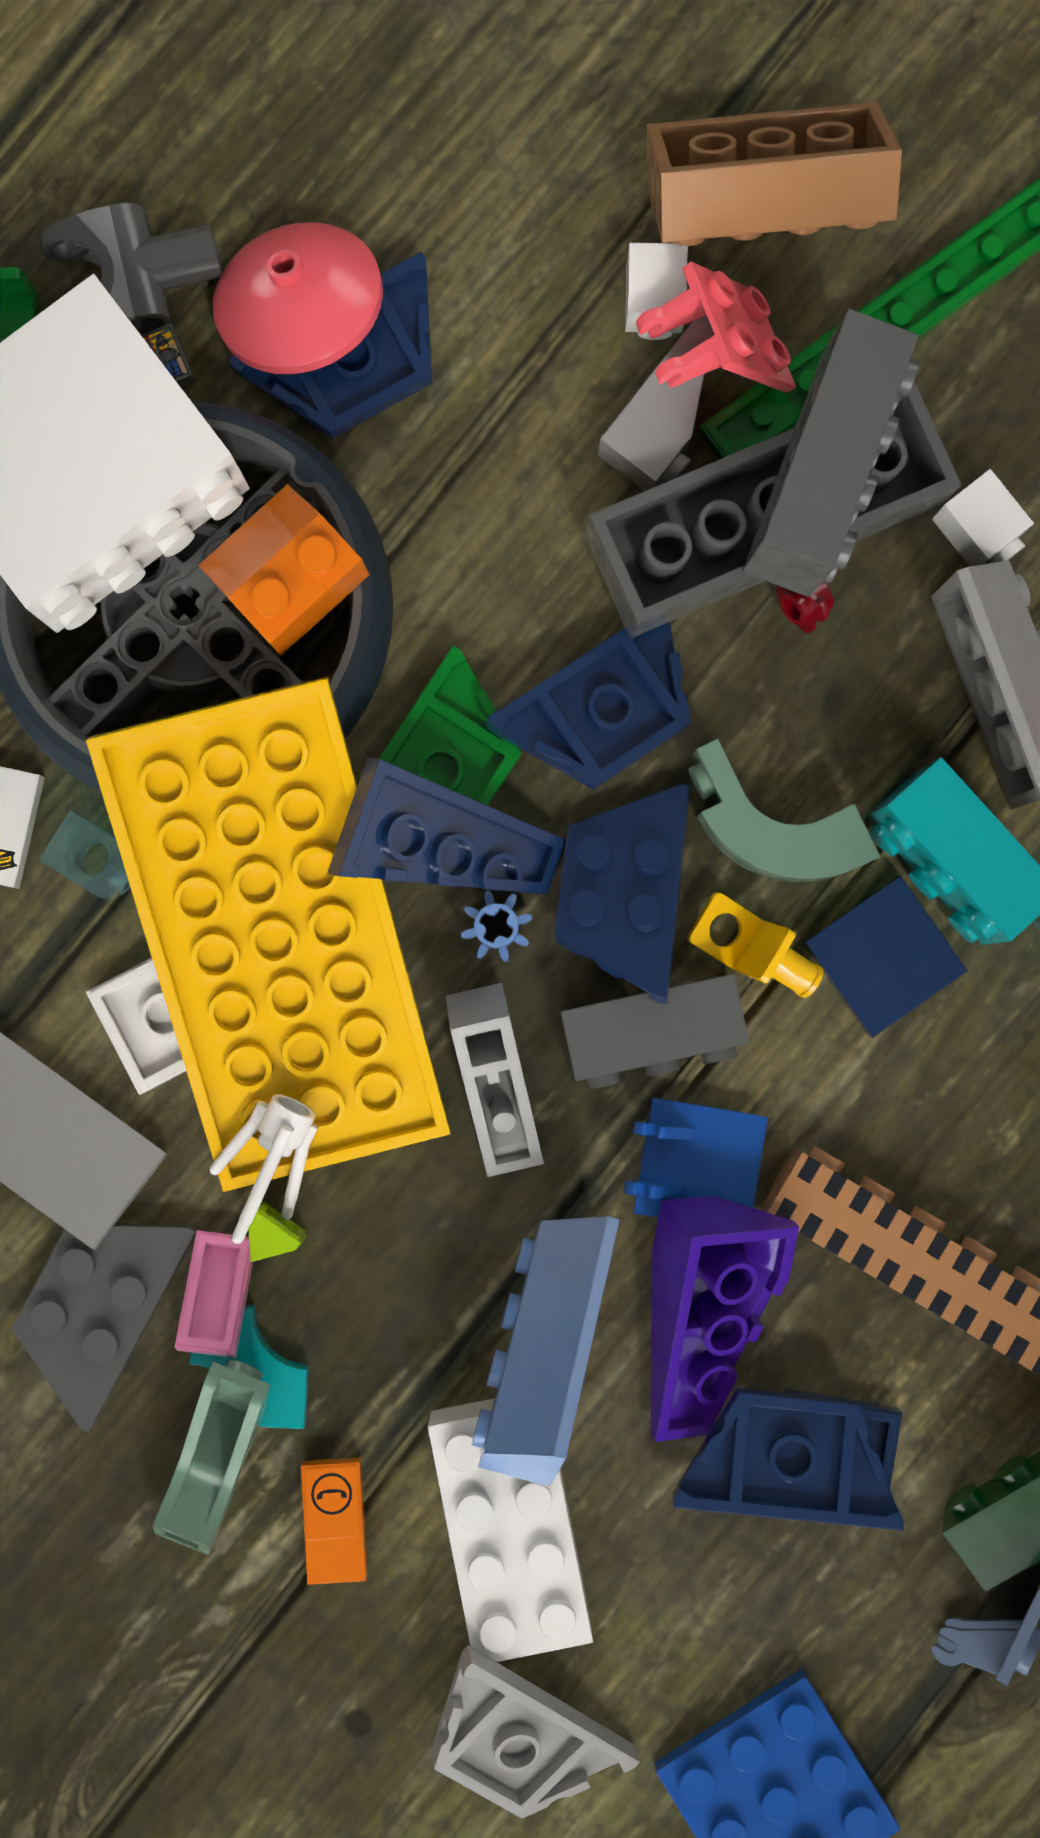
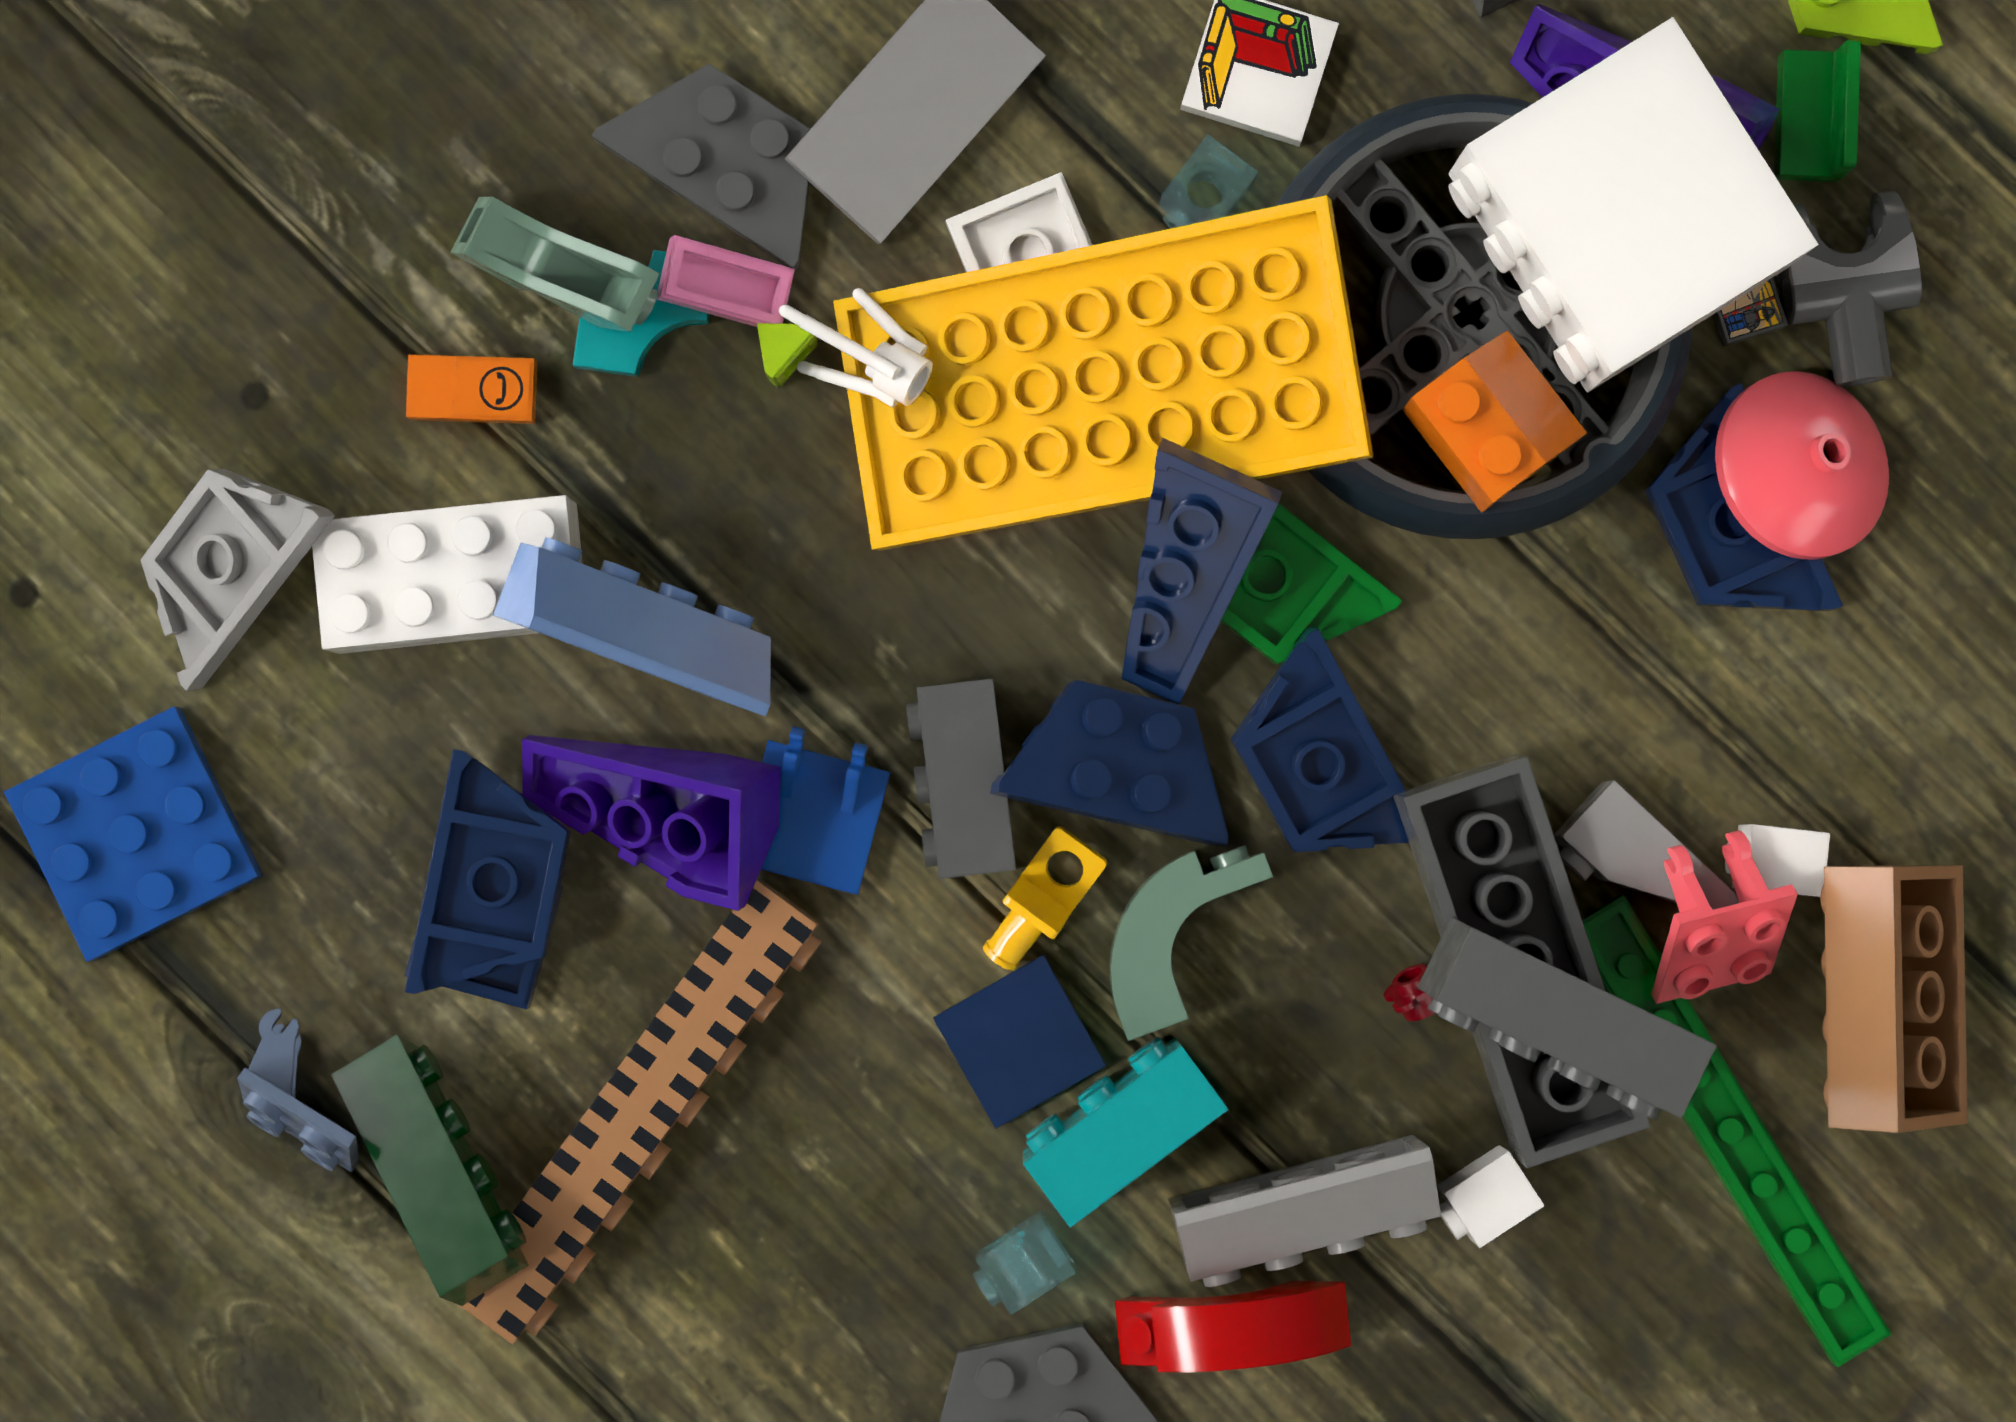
camera: 100 degrees right, 0 degrees up
light grey slope [445,983,544,1177] -> none
medium blue gear [461,891,532,962] -> none

